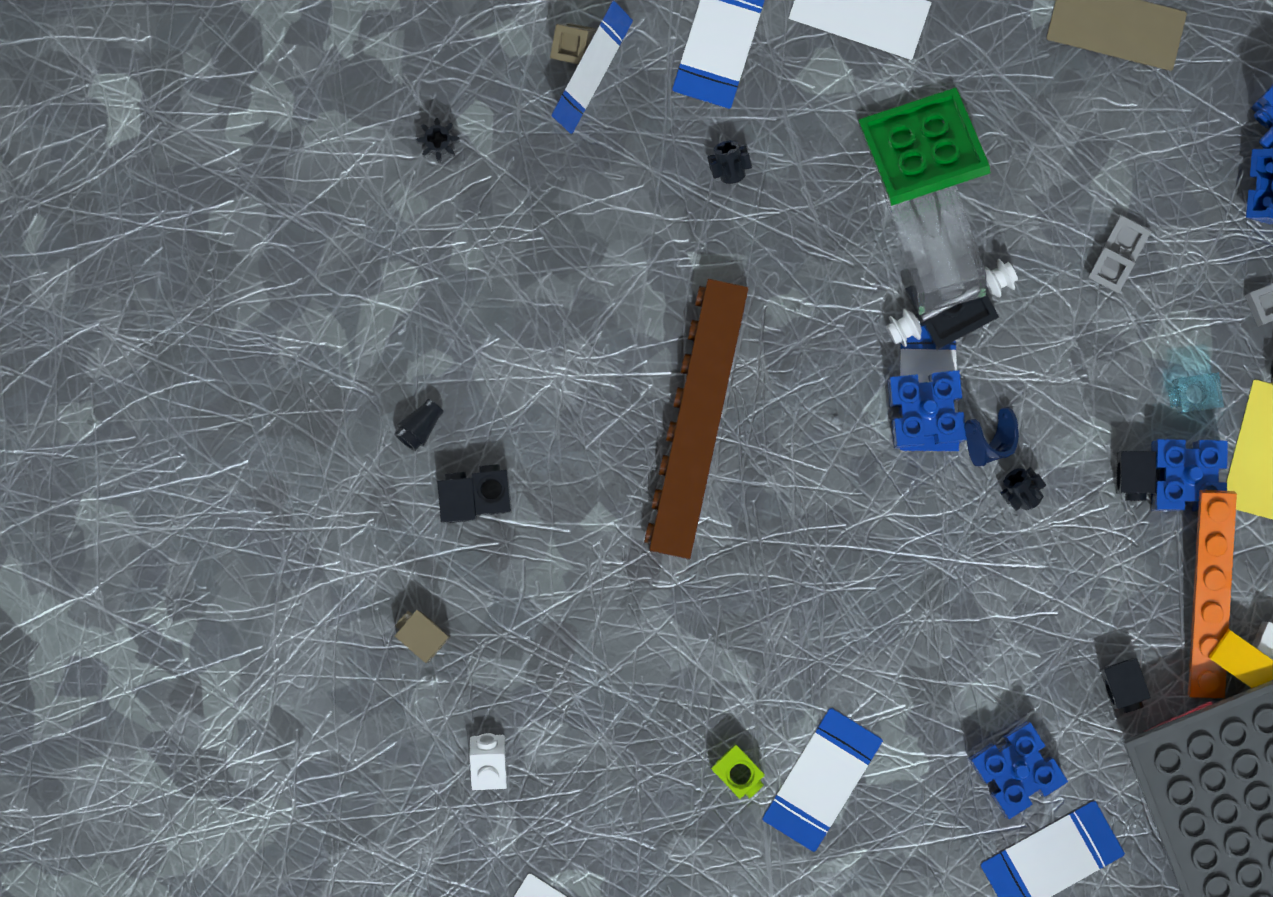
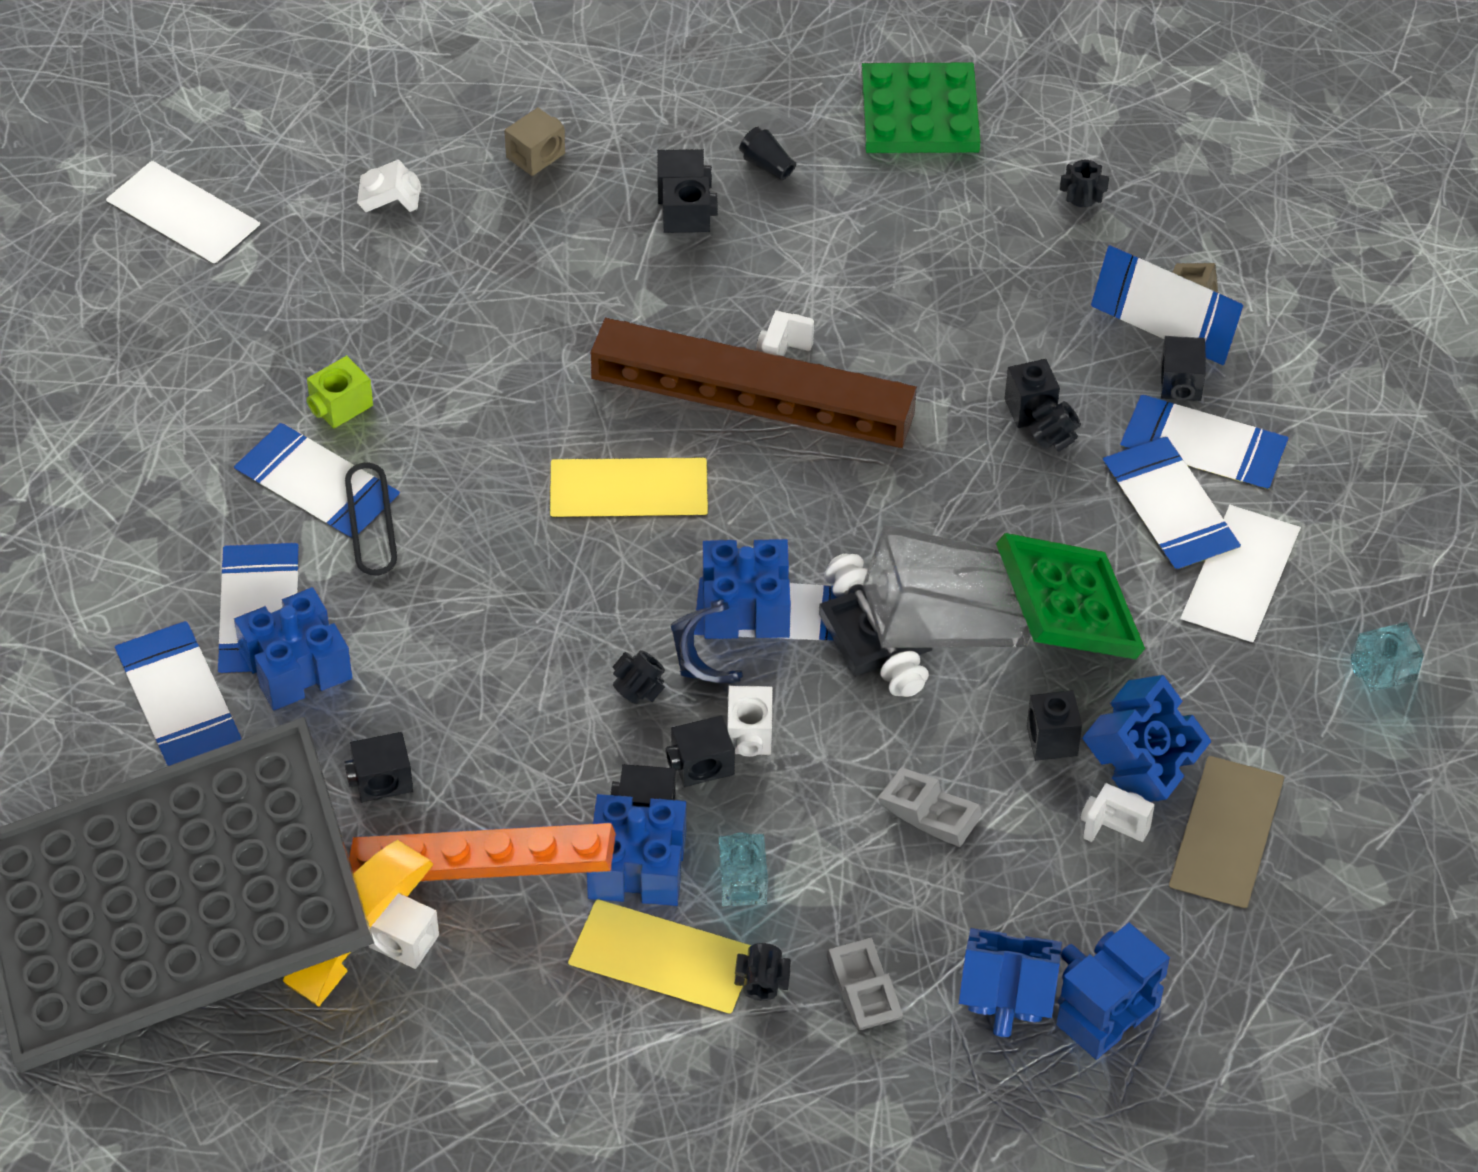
camera: 90 degrees right, 35 degrees down
none -> sticker [218,543,299,673]
none -> black piece [345,462,397,576]
none -> light yellow sticker [550,458,708,517]
none -> black brick [665,715,735,787]
none -> white brick [728,686,772,757]
none -> white bracket [756,310,814,356]
none -> green plate [861,62,981,153]
none -> black brick [1004,359,1060,428]
none -> black brick [1026,690,1082,761]
none -> white bracket [1081,783,1155,842]
none -> blue brick [1082,675,1211,802]
none -> sticker [1103,437,1241,569]
none -> black brick [1161,336,1206,401]

